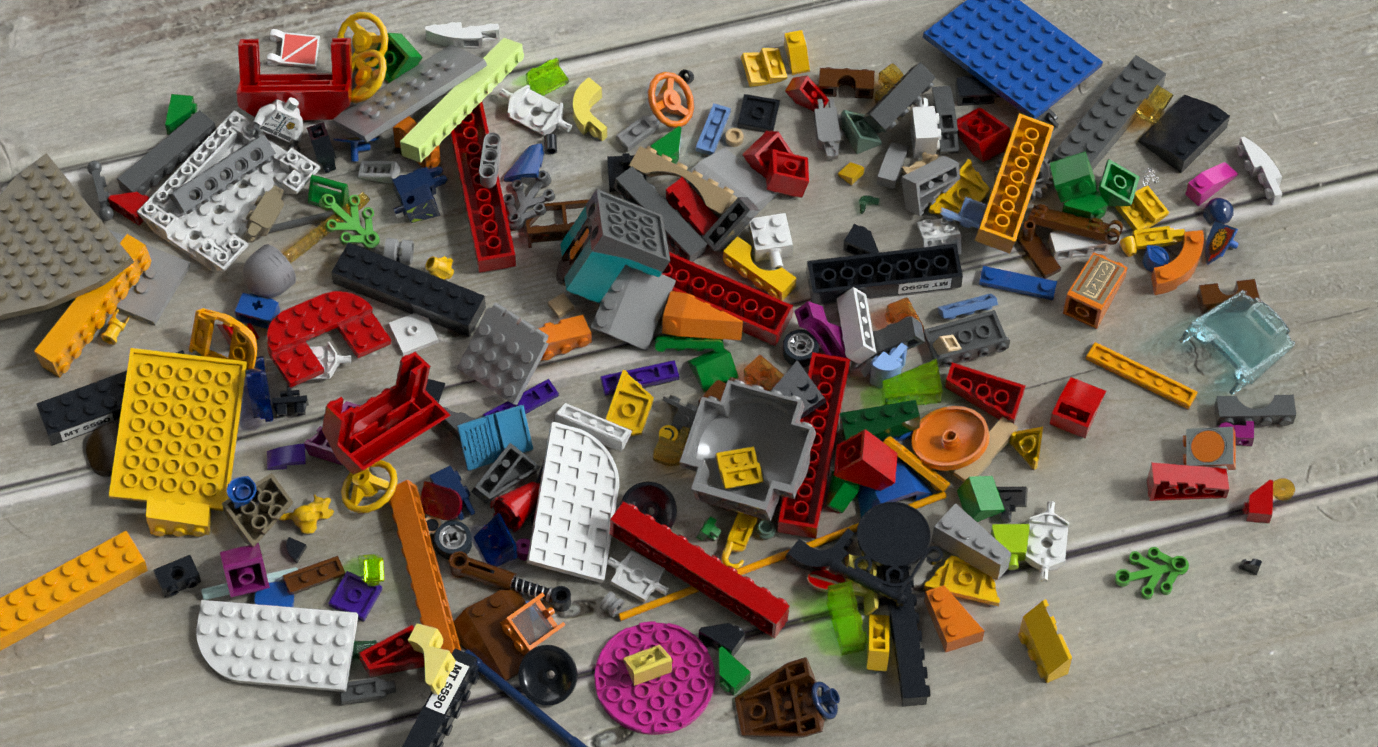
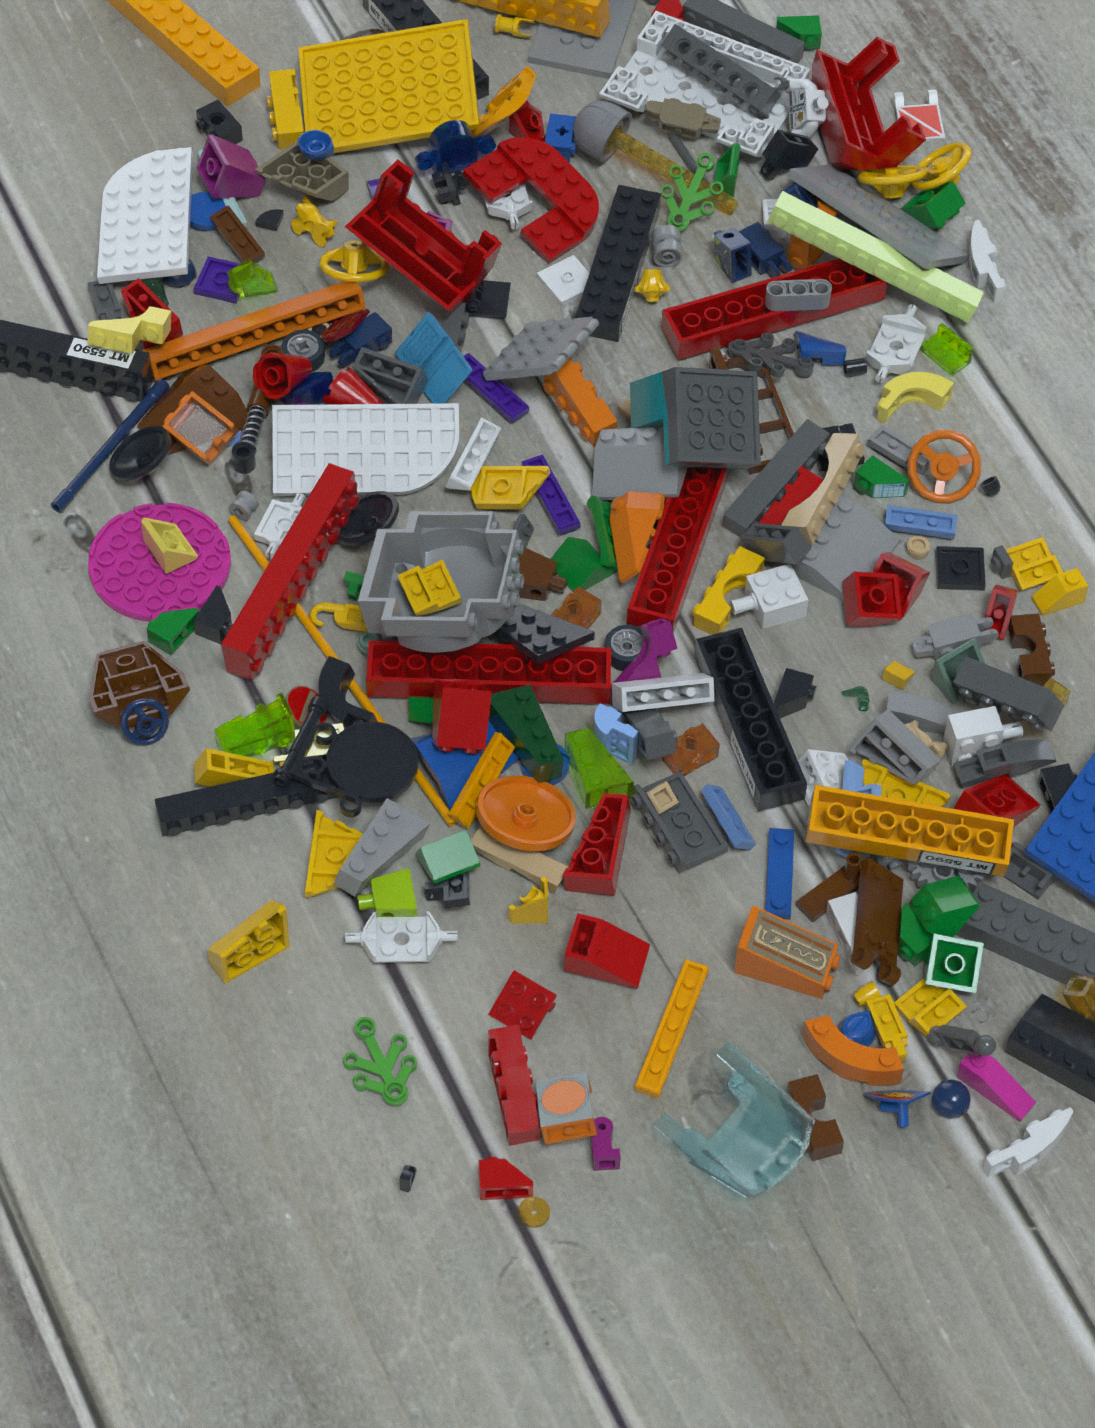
camera: 80 degrees right, 5 degrees down
orange wedge [924,585,985,653] -> none
dark grey arch [1214,395,1296,426] -> none
none -> red cone [253,353,312,399]
none -> red hinge [488,970,557,1040]
none -> dark grey plate [927,1025,996,1057]
none -> dark grey plate [990,545,1013,579]

